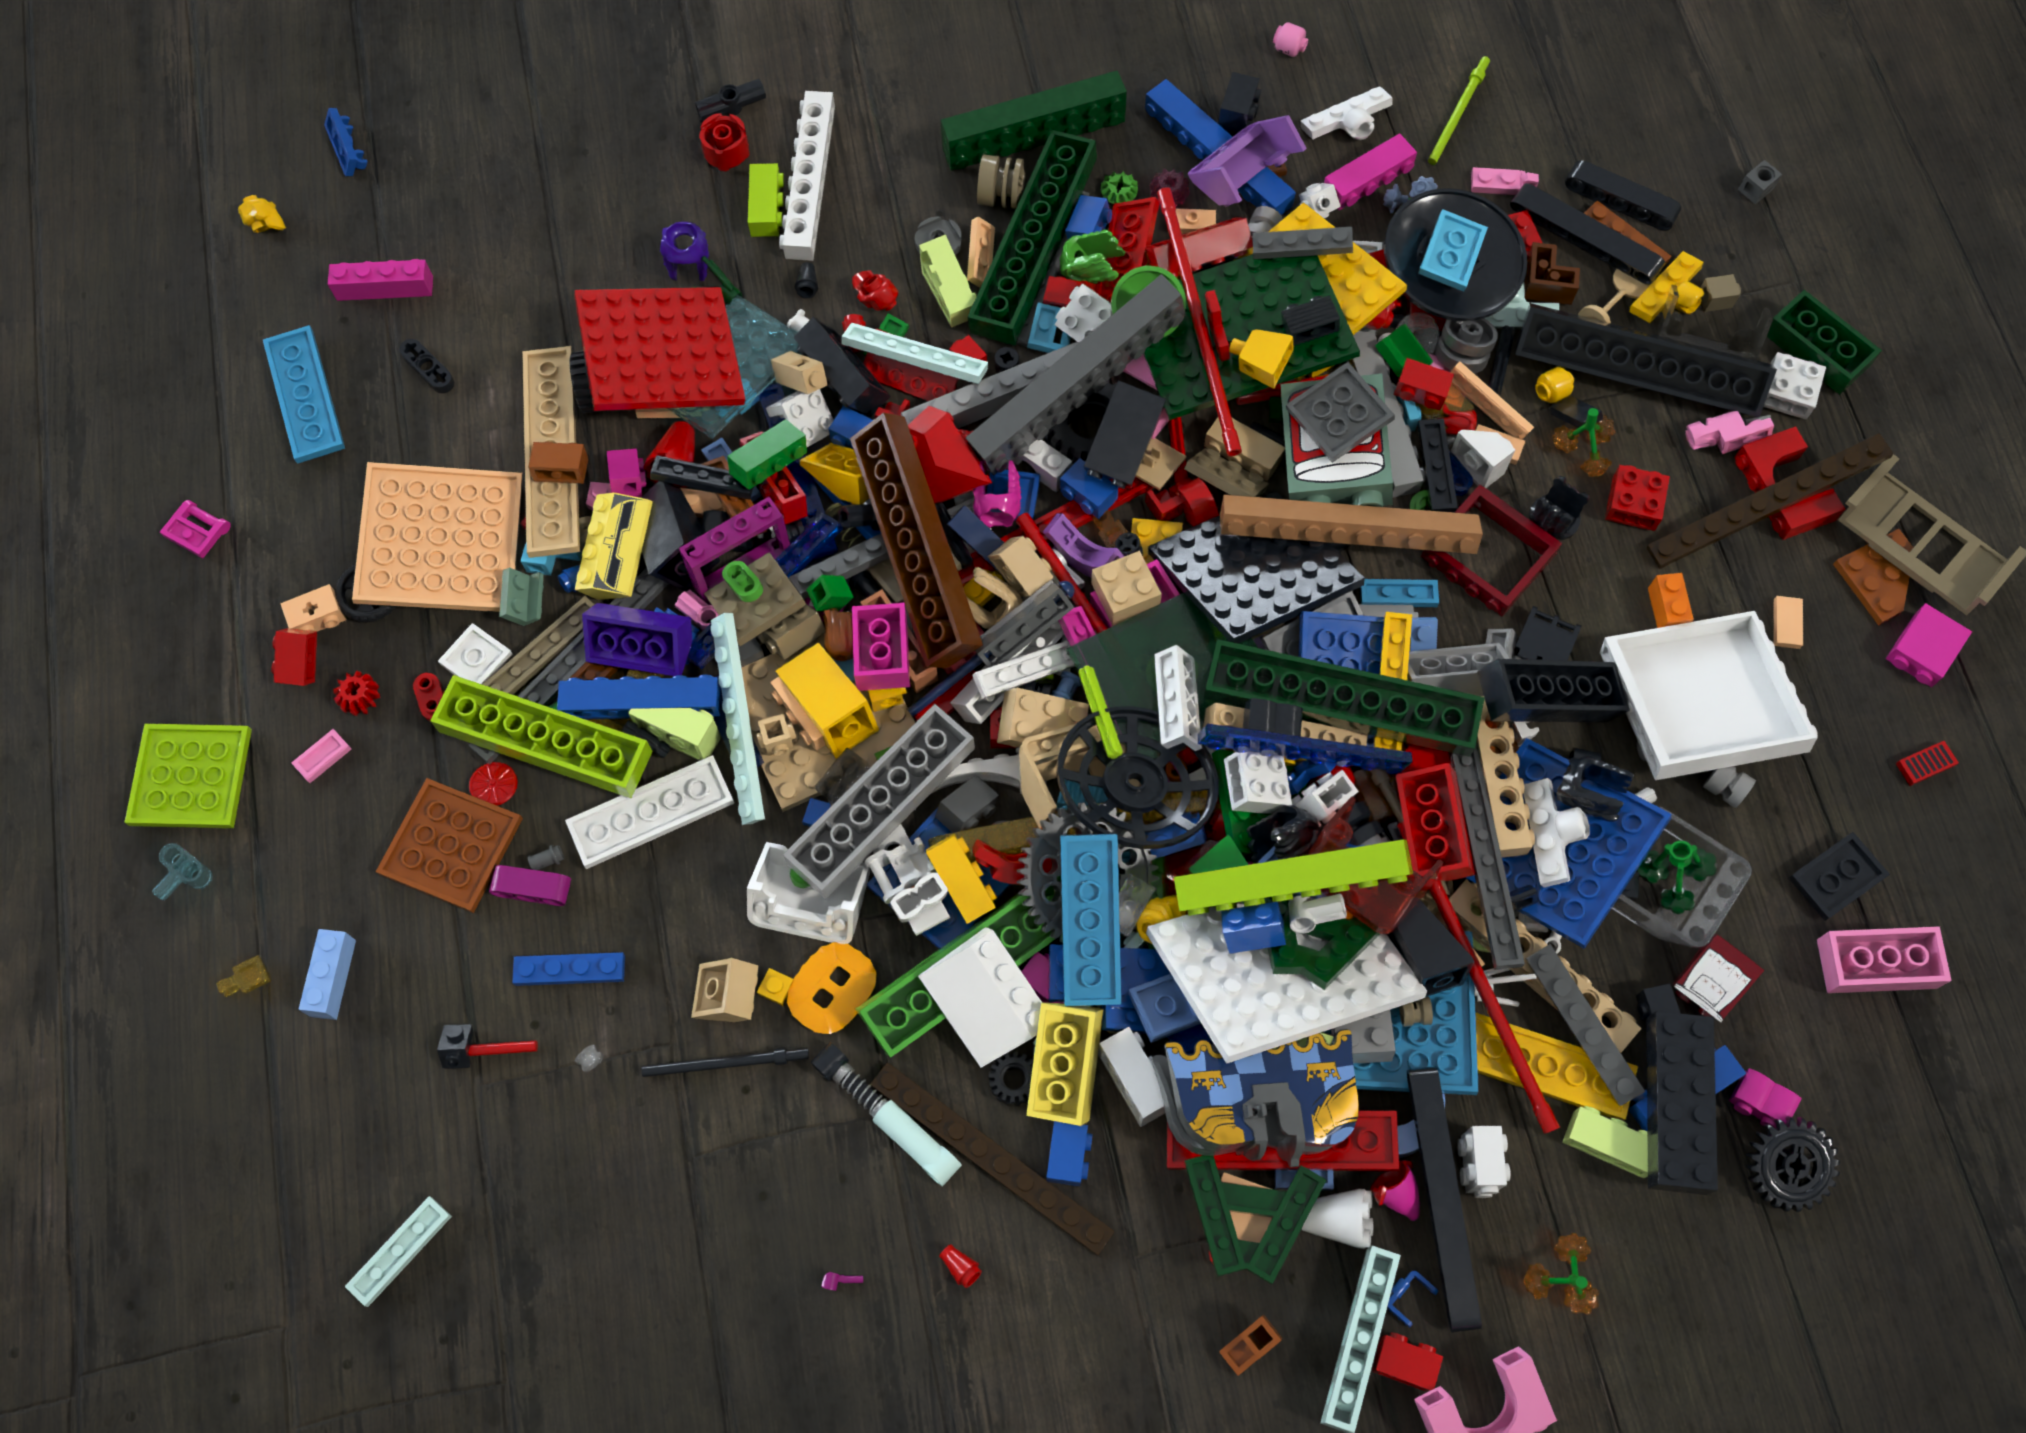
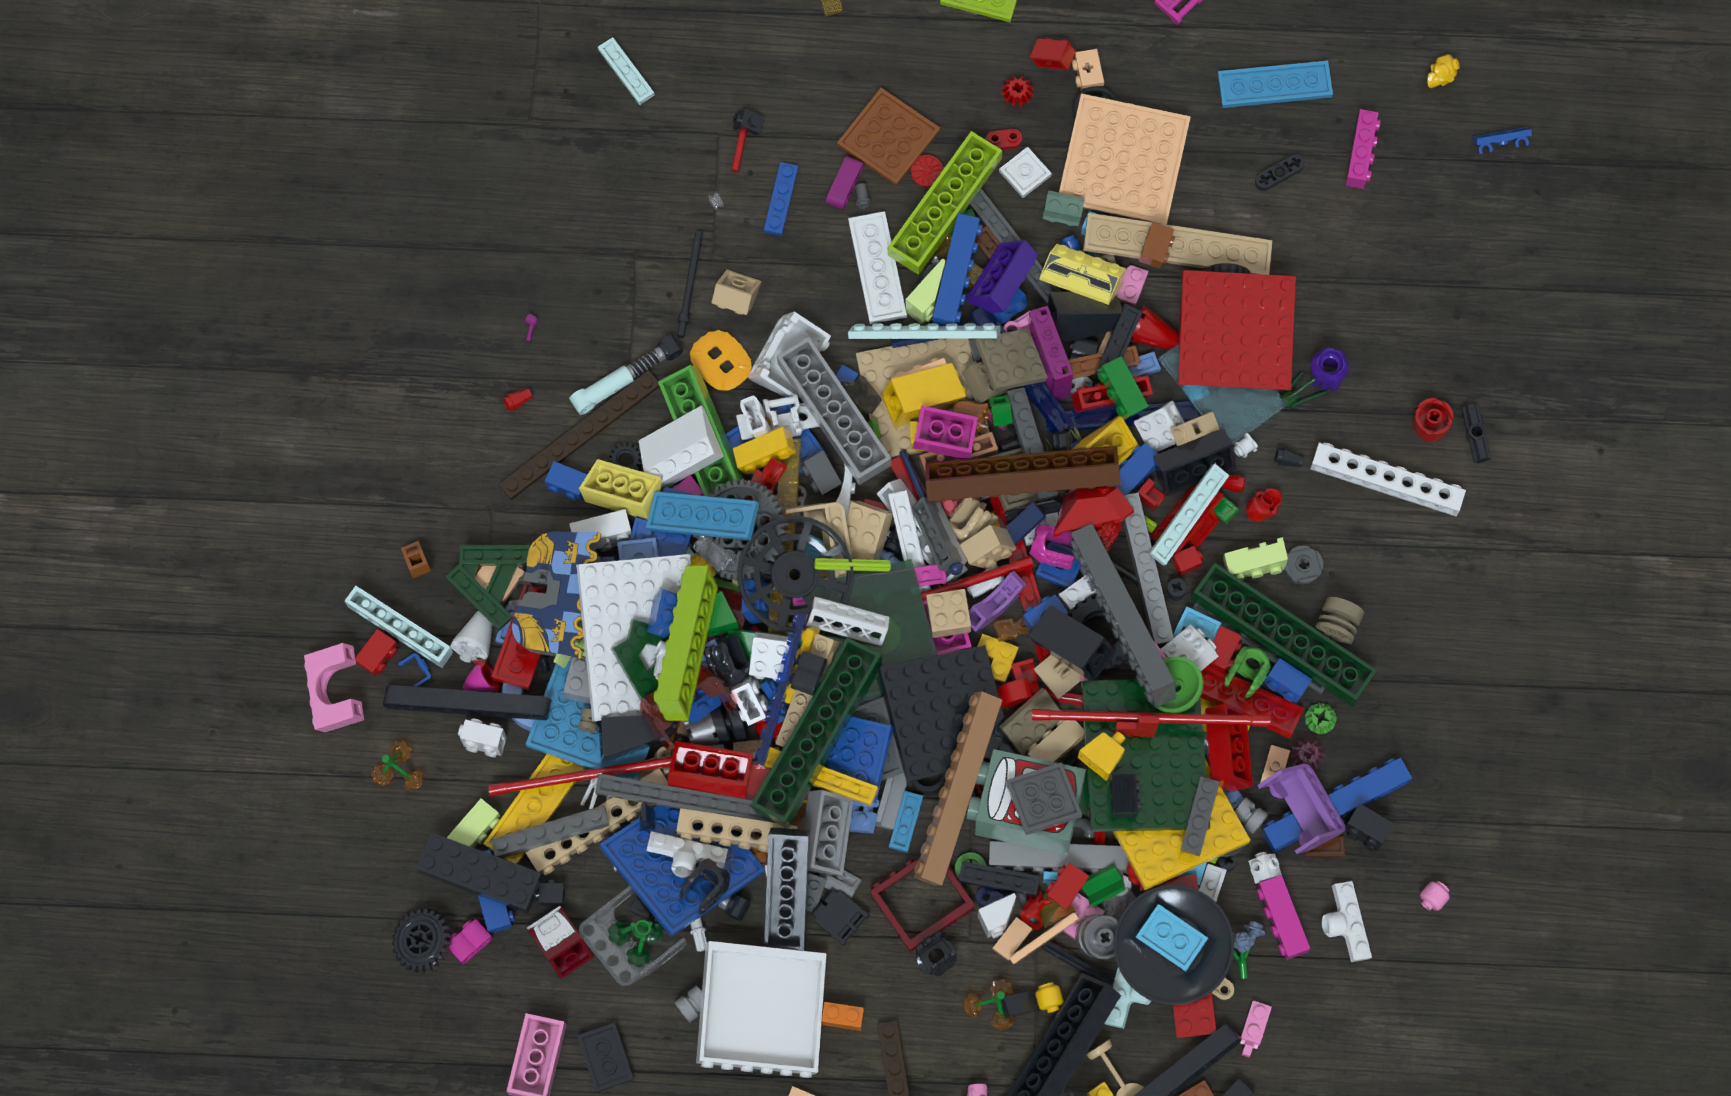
camera: 105 degrees right, 5 degrees up
bright pink tile [291,729,352,783] -> none
light blue brick [299,929,356,1020] -> none
dark tan plate [482,596,594,695] -> none
dark pink brick [607,449,646,498] -> none
bright green plate [722,561,763,602] -> none
lime brick [748,163,784,237] -> none
tan brick [756,714,796,756] -> none
yellow plate [757,968,794,1006] -> none
black wheel [785,519,808,548] -> none
dark green brick [940,70,1127,171] -> none
light nougat plate [967,217,995,288] -> none
black wheel [1115,532,1144,556] -> none
lime bar [1428,56,1490,165] -> none
reddish brown brick [1524,242,1580,305] -> none
red brick [1605,465,1670,531] -> none

